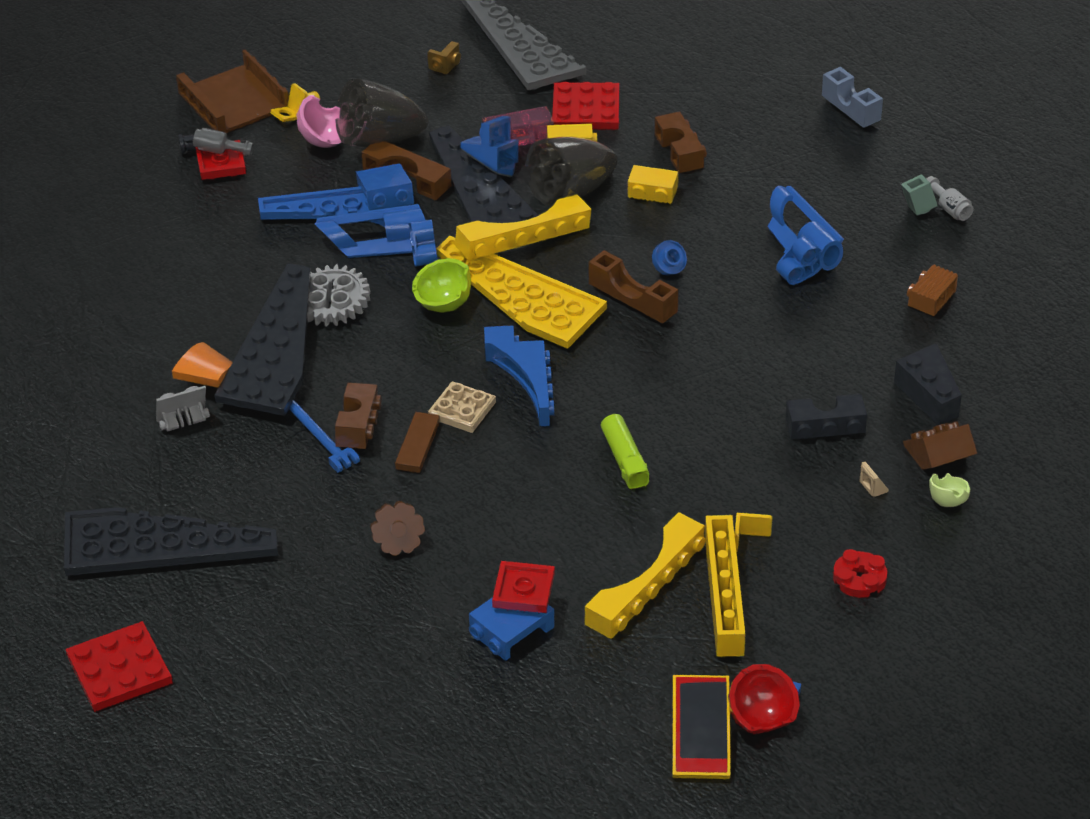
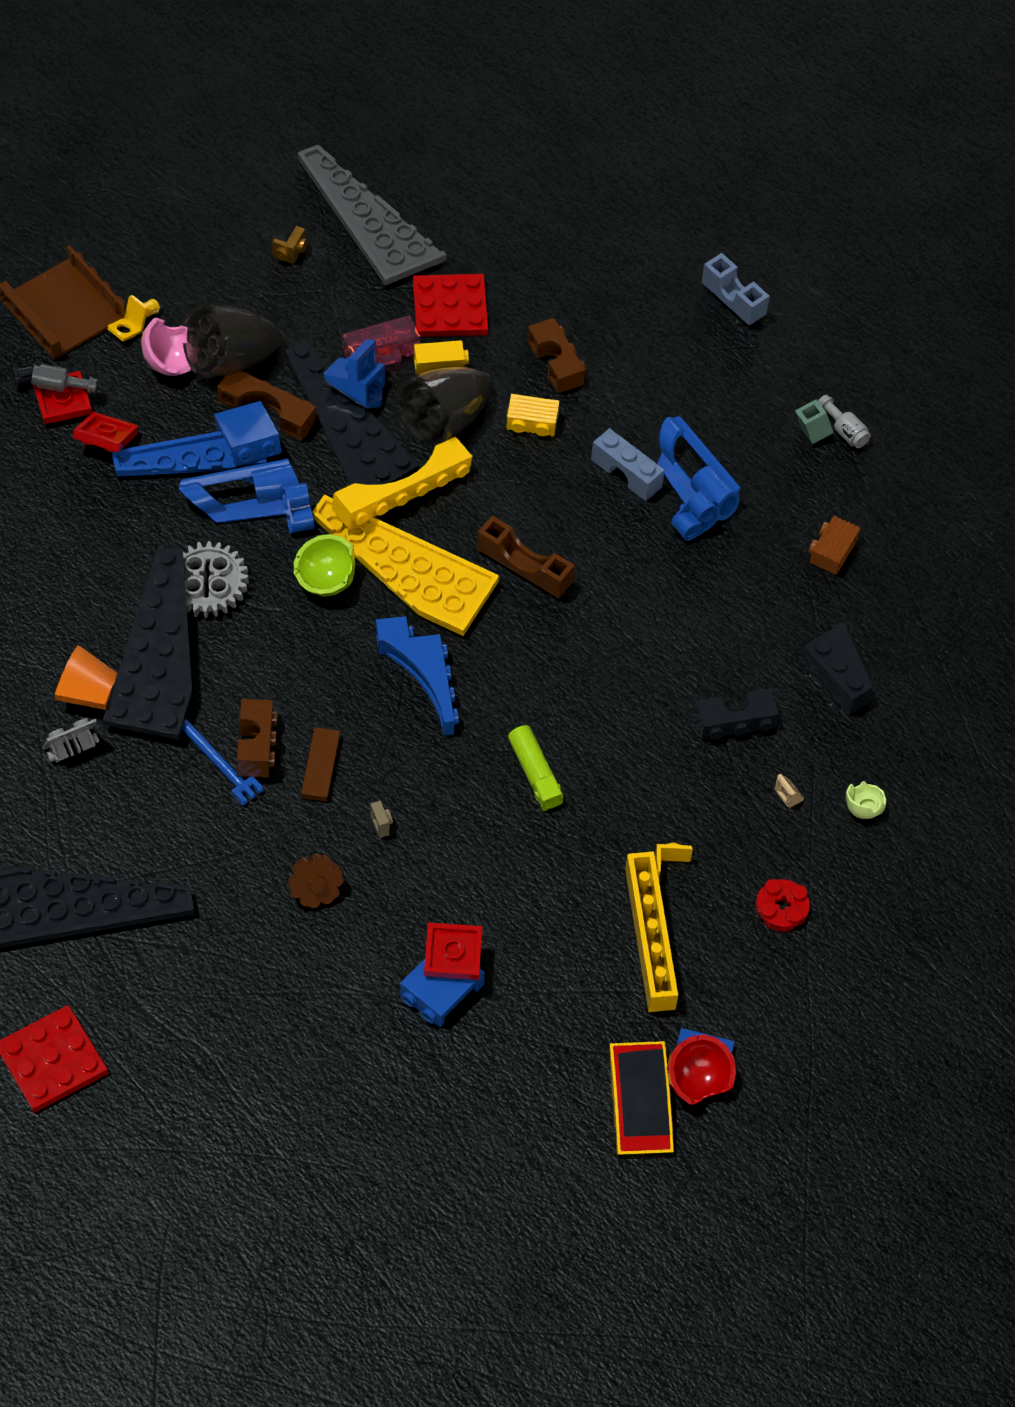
camera: 10 degrees left, 15 degrees up
tan tile [428,381,496,433] -> none
yellow arch [585,512,706,639] -> none
blue plate [652,240,687,276] -> none
reddish brown slope [903,421,977,469] -> none
none -> red plate [73,412,139,452]
none -> dark tan plate [371,801,393,838]
none -> sand blue arch [591,428,664,501]

